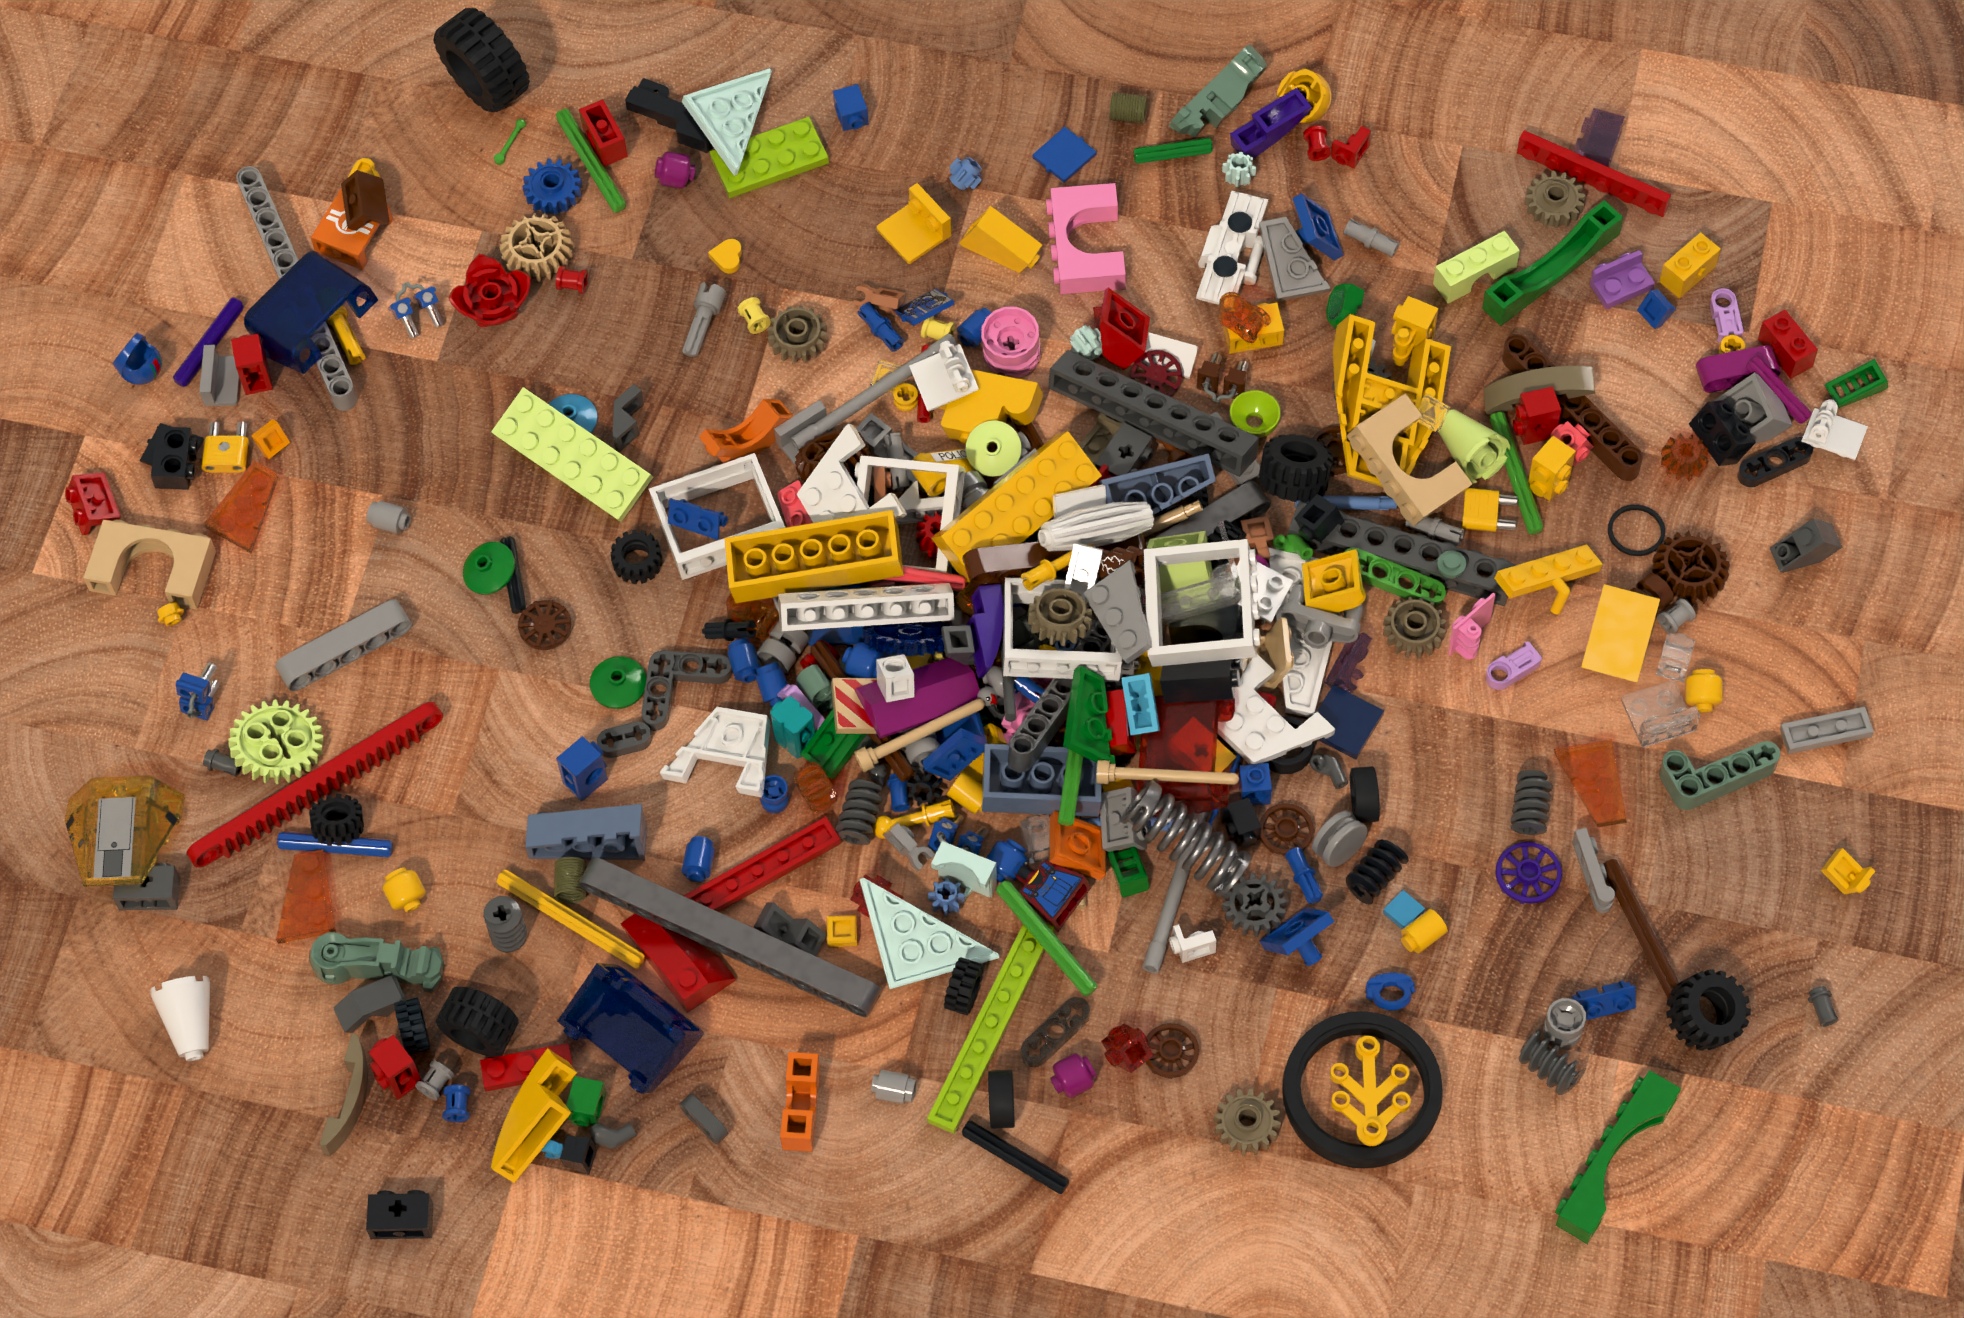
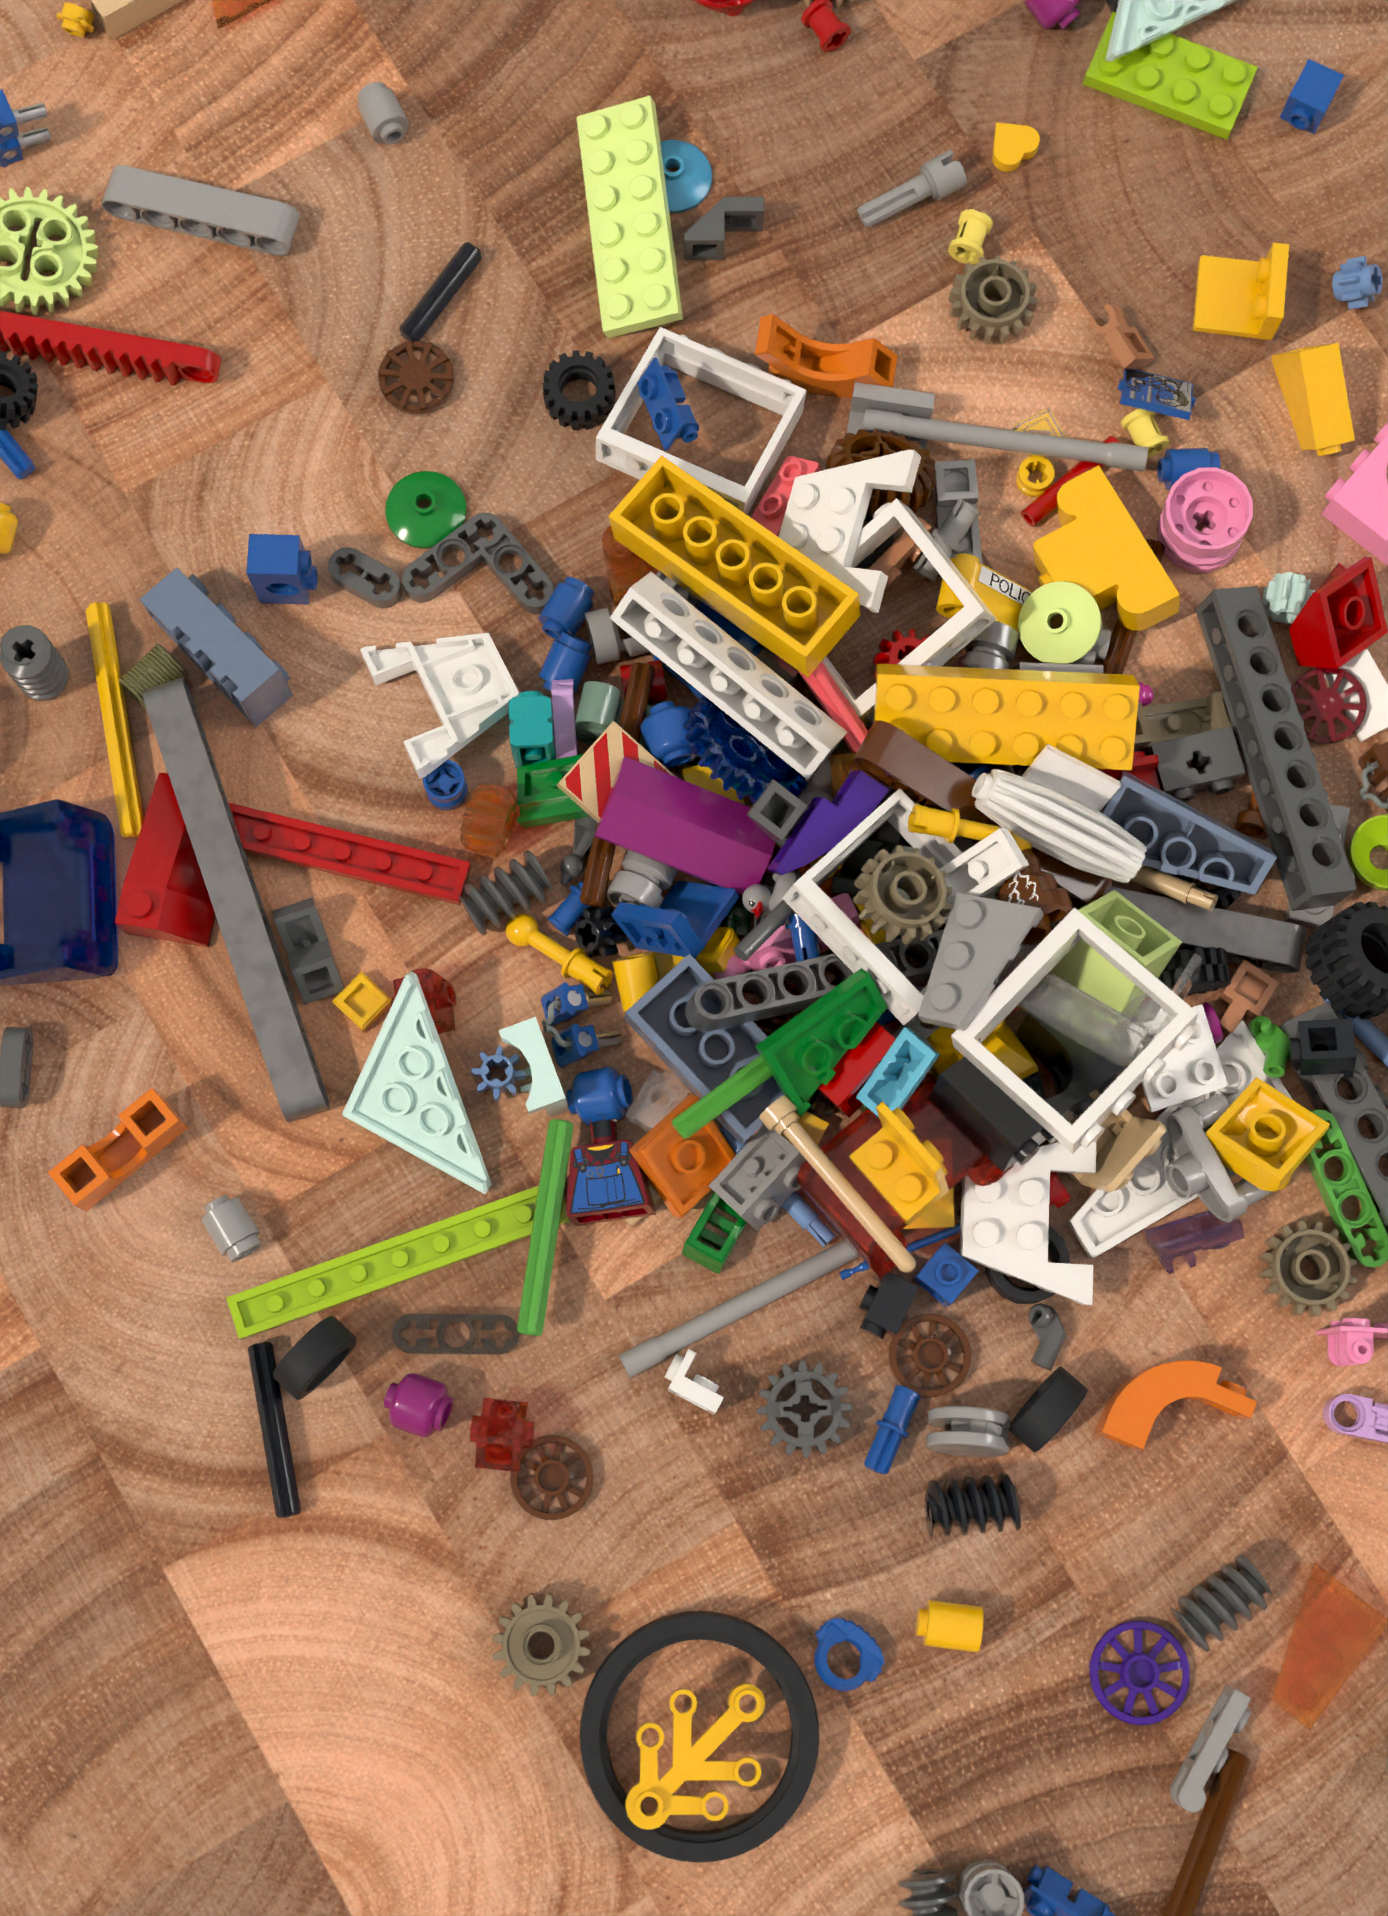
camera: 40 degrees right, 15 degrees up
green dish [463,542,515,595] -> none
blue brick [681,836,715,882] -> none
black axle [702,619,757,641] -> none
tan piece [854,699,985,773] -> none
blue pin [857,302,905,352] -> none
white brick [876,654,915,702] -> none
light grey plate [883,823,935,872] -> none
white slope [896,481,944,524] -> none
white hinge [909,341,979,412] -> none
black tyre [944,957,984,1016] -> none
flat silver piece [1120,780,1252,898] -> none
blue tile [1259,907,1334,966] -> none
dark blue tile [1317,685,1384,759] -> none
dark azure tile [1383,890,1425,929] -> none
none -> yellow bracket [849,1101,949,1226]
none -> orange arch [1094,1360,1258,1450]

